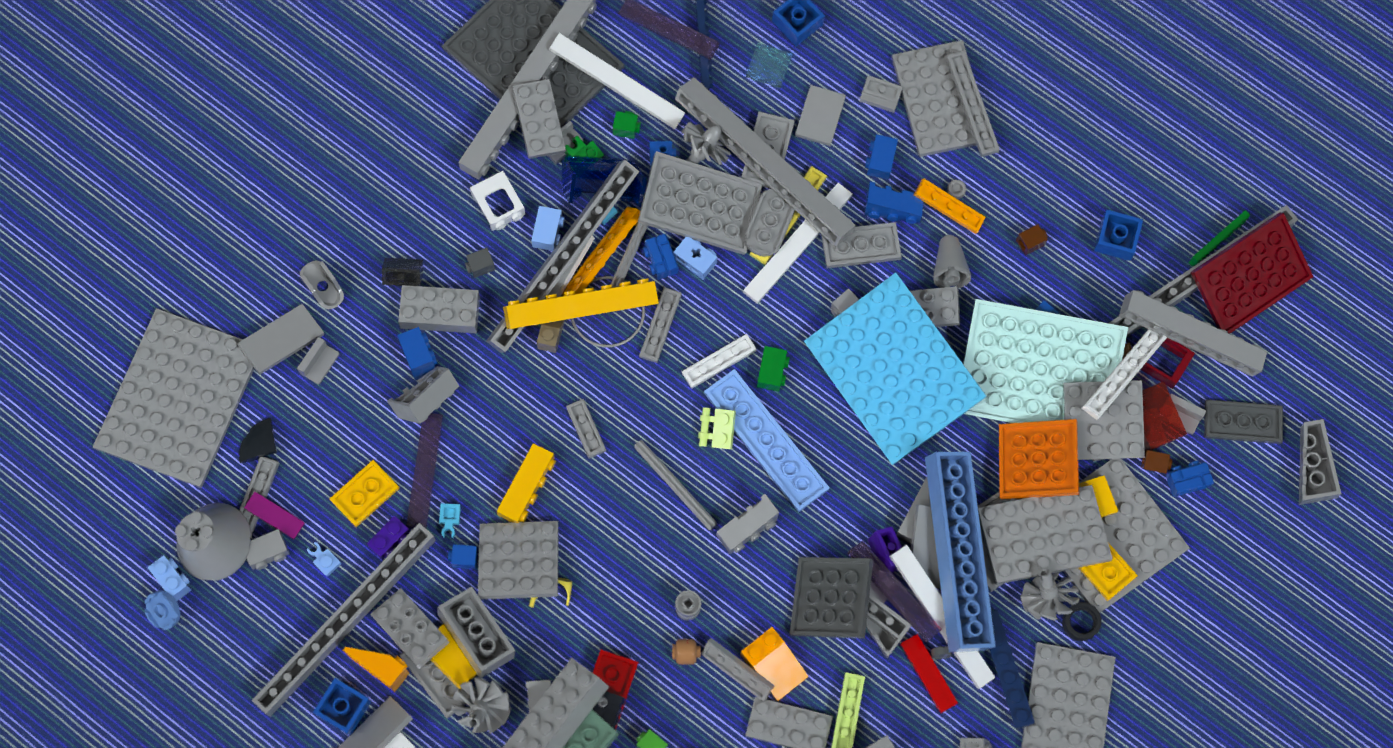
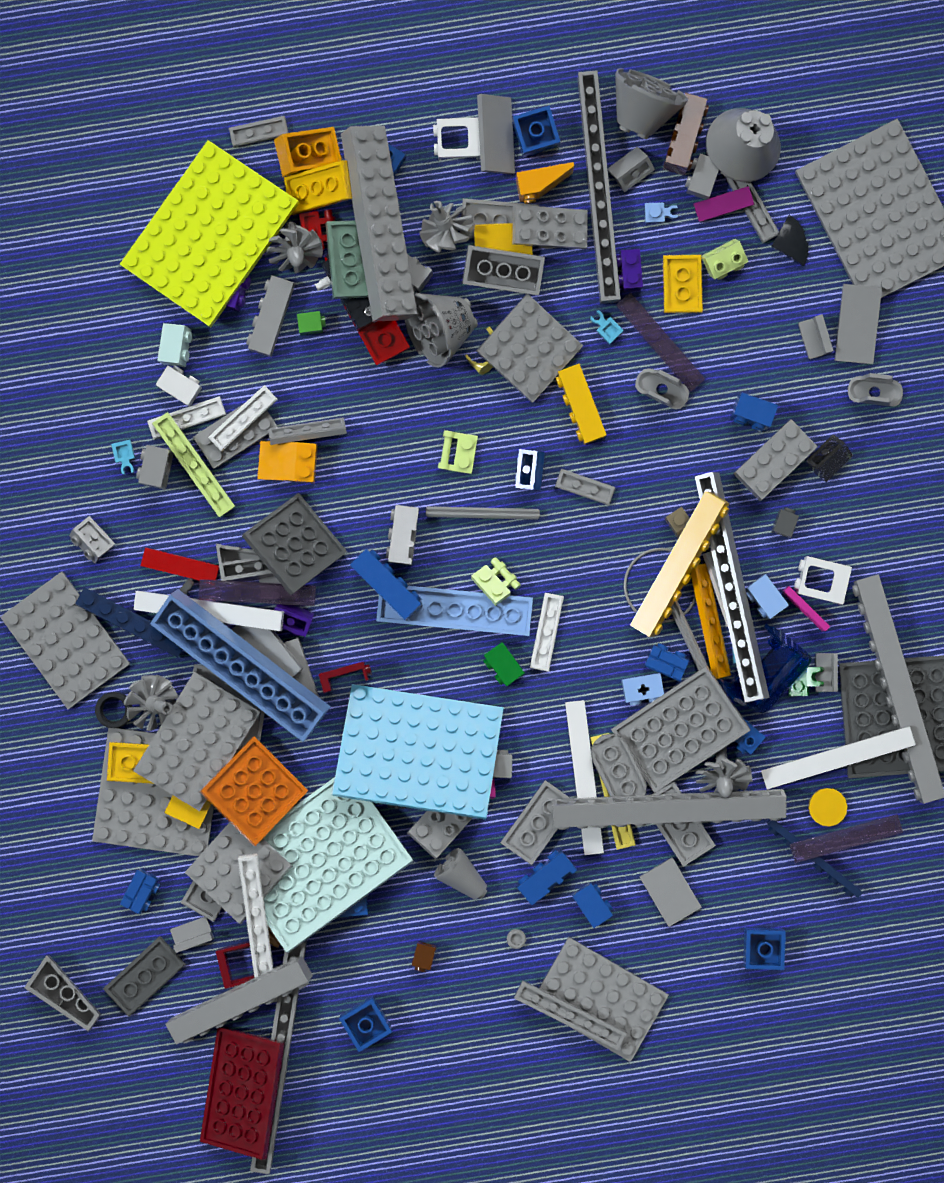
camera: 135 degrees right, 15 degrees up
medium blue tile [144,590,180,630] -> none
light blue brick [148,555,191,601] -> none
light grey wedge [387,366,459,424] -> none
blue brick [448,545,478,569] -> none
light grey plate [512,79,566,159] -> none
green brick [613,111,641,139] -> none
light grey tile [639,287,682,363] -> none
medium nougat head [672,639,701,665] -> none
light grey wheel [675,590,701,621] -> none
clear light blue plate [746,43,792,88] -> none
light grey plate [859,75,903,113] -> none
light orange tile [914,179,986,234] -> none
reddish brown brick [1140,449,1172,474] -> none
clear red plate [1142,381,1188,450] -> none
green tile [1189,210,1250,267] -> none
none -> white tile [208,385,278,452]
none -> dark red window [318,661,372,693]
none -> blue brick [350,549,422,621]
none -> light grey cone [405,293,478,367]
none -> yellowish green plate [438,431,478,474]
none -> blue brick [515,449,545,490]
none -> light grey panel [607,147,655,192]
none -> light grey cone [615,68,688,139]
none -> light grey piece [635,368,689,409]
none -> wedge [663,92,709,176]
none -> yellowish green brick [701,239,749,280]
none -> dark pink tile [782,586,830,631]
none -> yellow tile [808,788,847,827]

